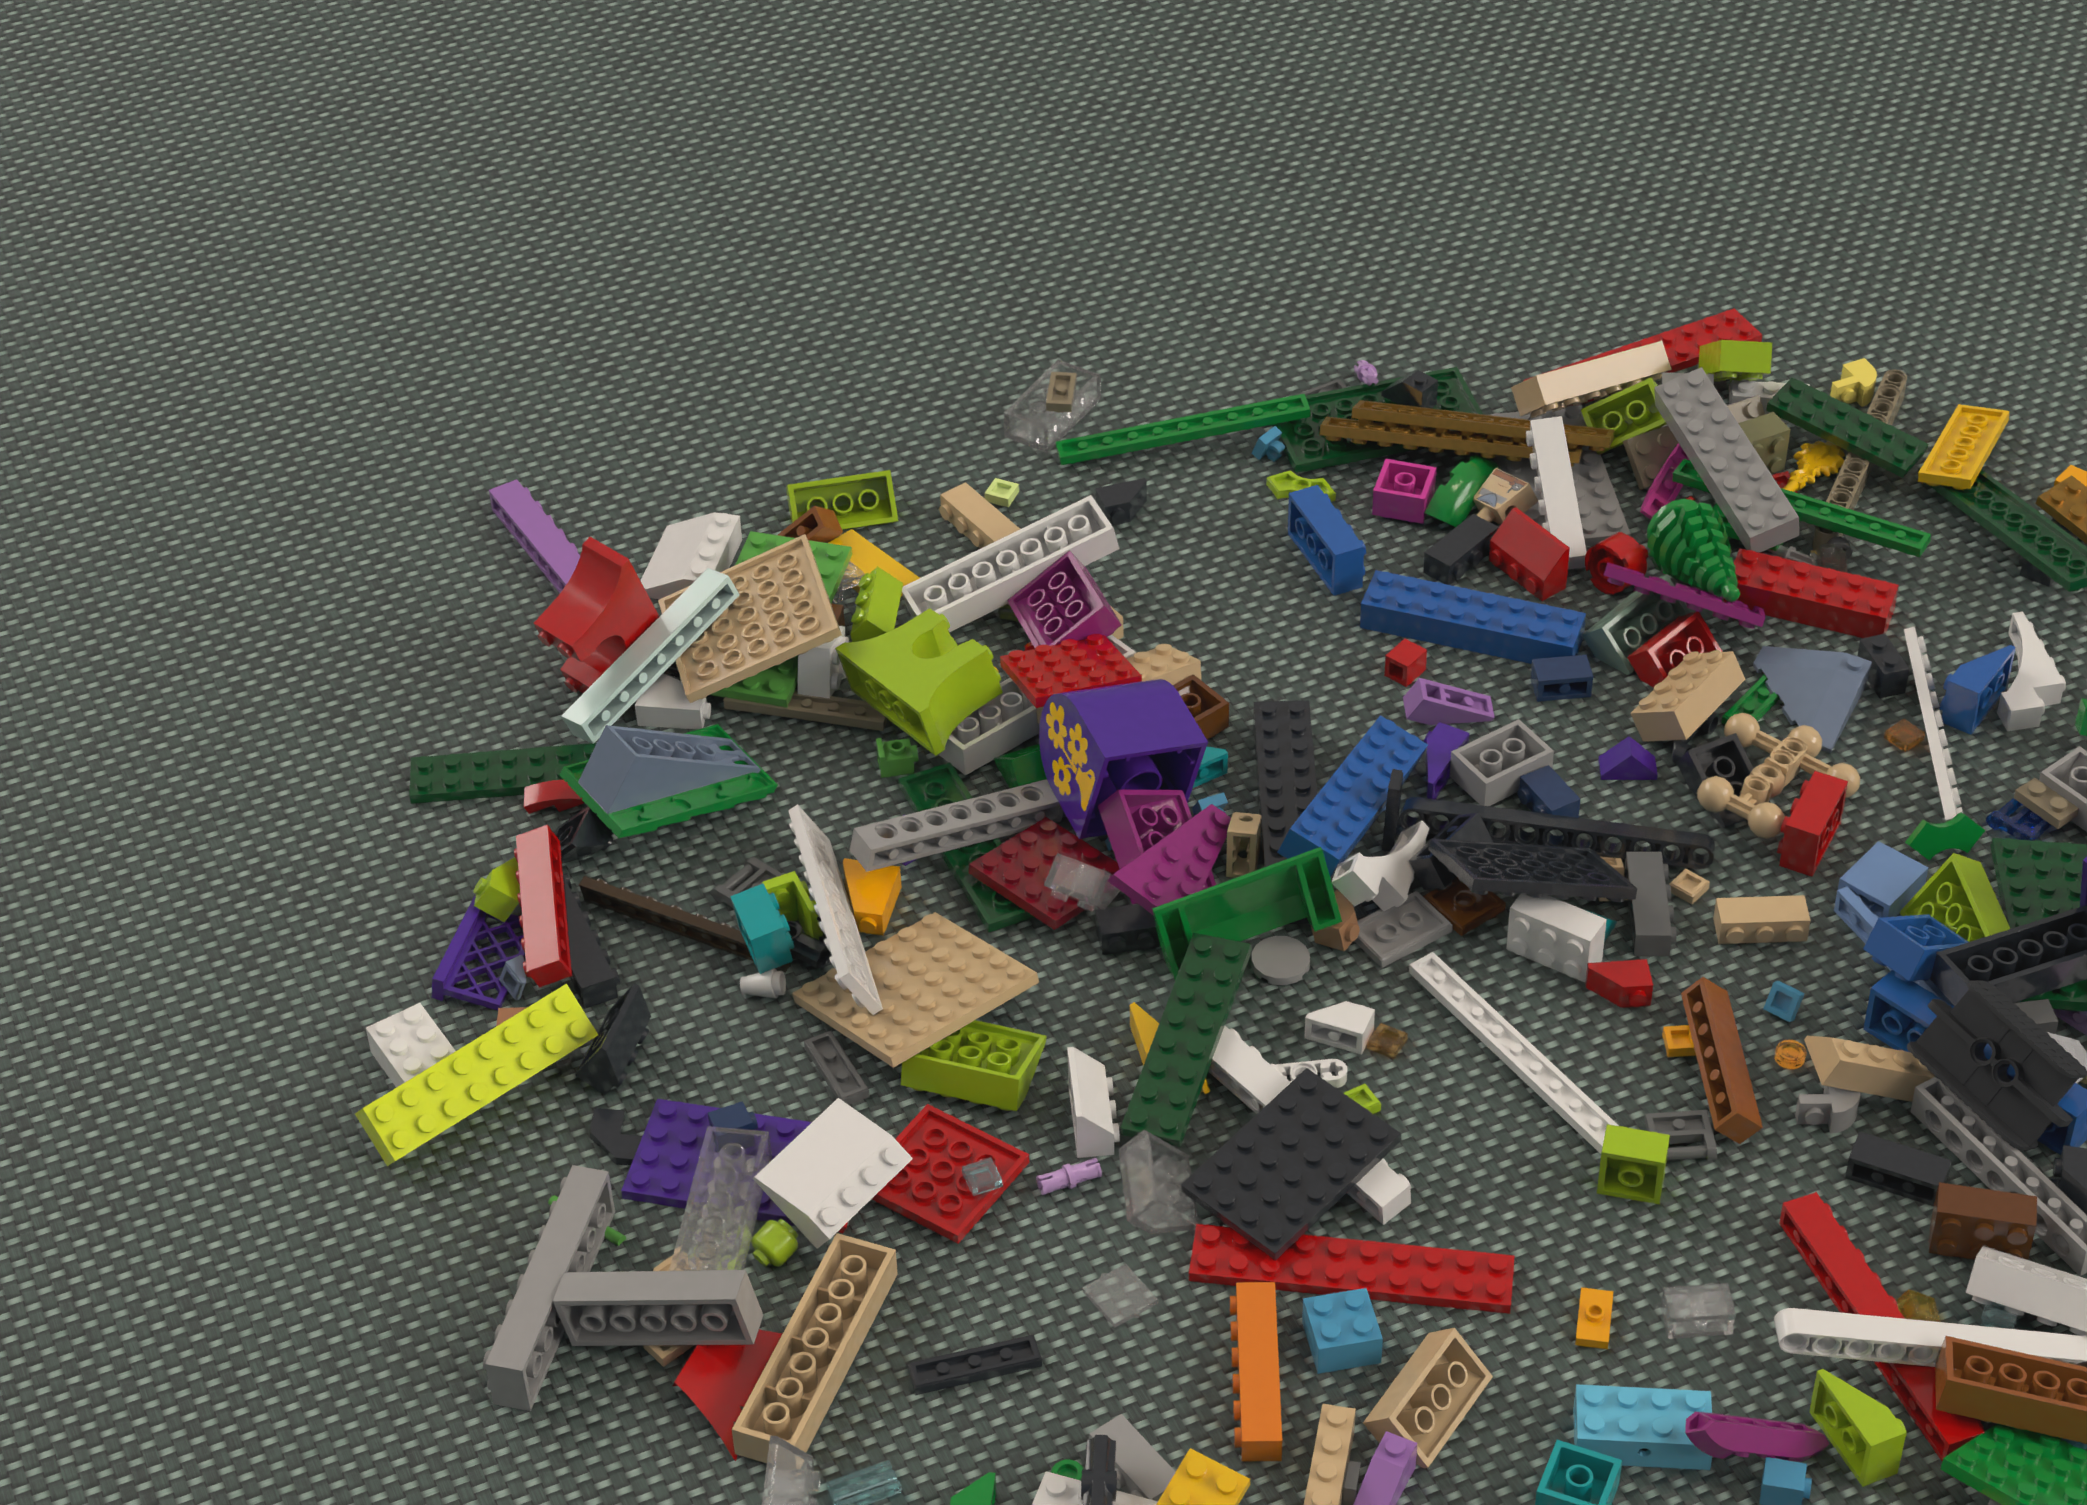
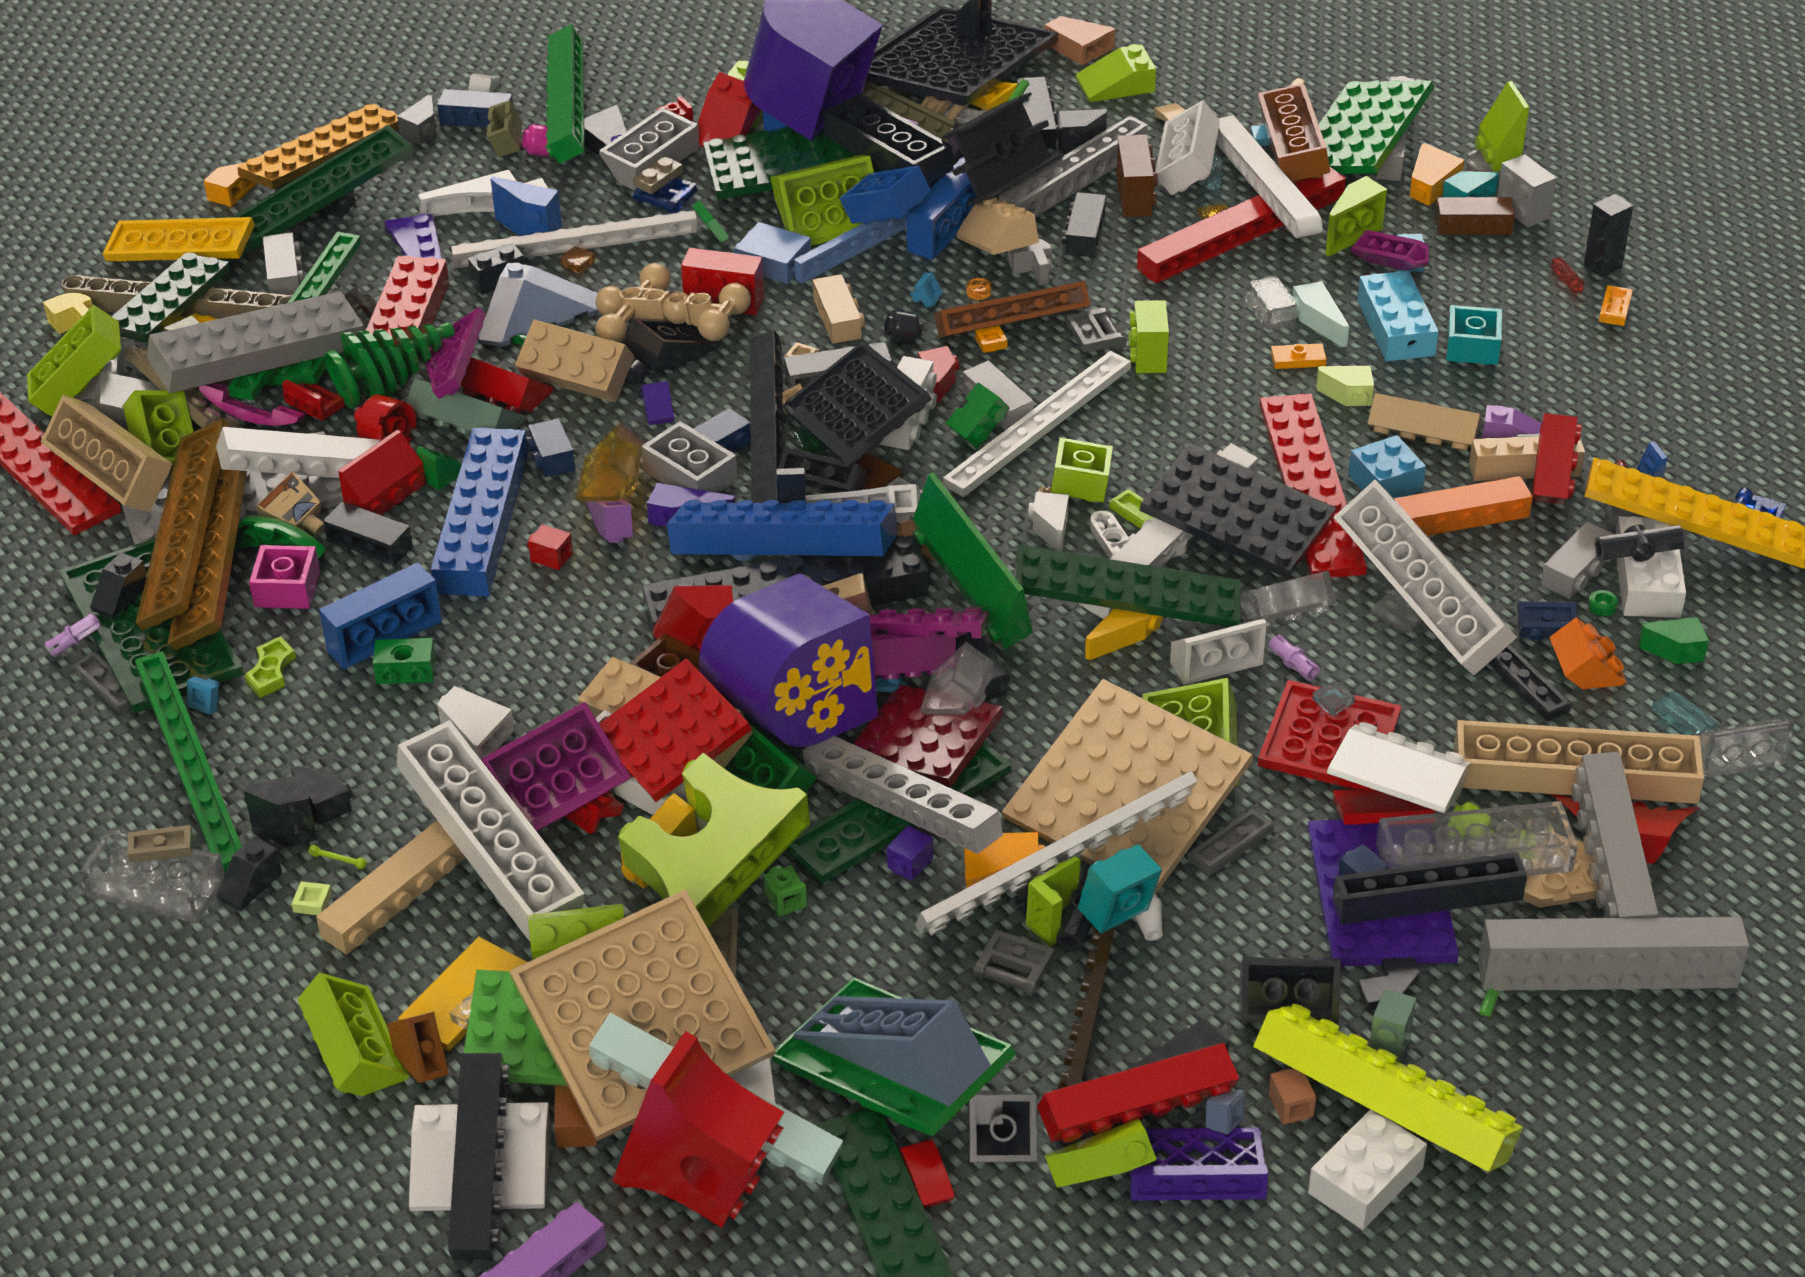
camera: 105 degrees left, 0 degrees up
none -> black slope [217,836,282,911]
none -> black slope [243,774,317,847]
none -> brick [263,232,304,295]
none -> lime hinge [308,845,367,869]
none -> green brick [372,638,436,684]
none -> wing [384,214,442,259]
none -> green slope [416,446,462,490]
none -> white slope [437,686,515,759]
none -> black brick [448,1053,511,1260]
none -> clear yellow slope [576,422,644,502]
none -> red slope [652,585,733,652]
none -> black head [884,310,923,345]
none -> green brick [945,382,1010,449]
none -> brick [961,361,1034,430]
none -> lime brick [1050,438,1113,503]
none -> light aqua slope [1289,281,1349,347]
none -> yellowish green slope [1316,366,1374,406]
none -> black brick [1332,852,1527,925]
none -> white brick [1334,480,1517,676]
none -> sand green brick [1369,989,1416,1063]
none -> dark blue bracket [1517,601,1577,641]
none -> red brick [1532,413,1582,505]
none -> orange slope [1549,617,1627,689]

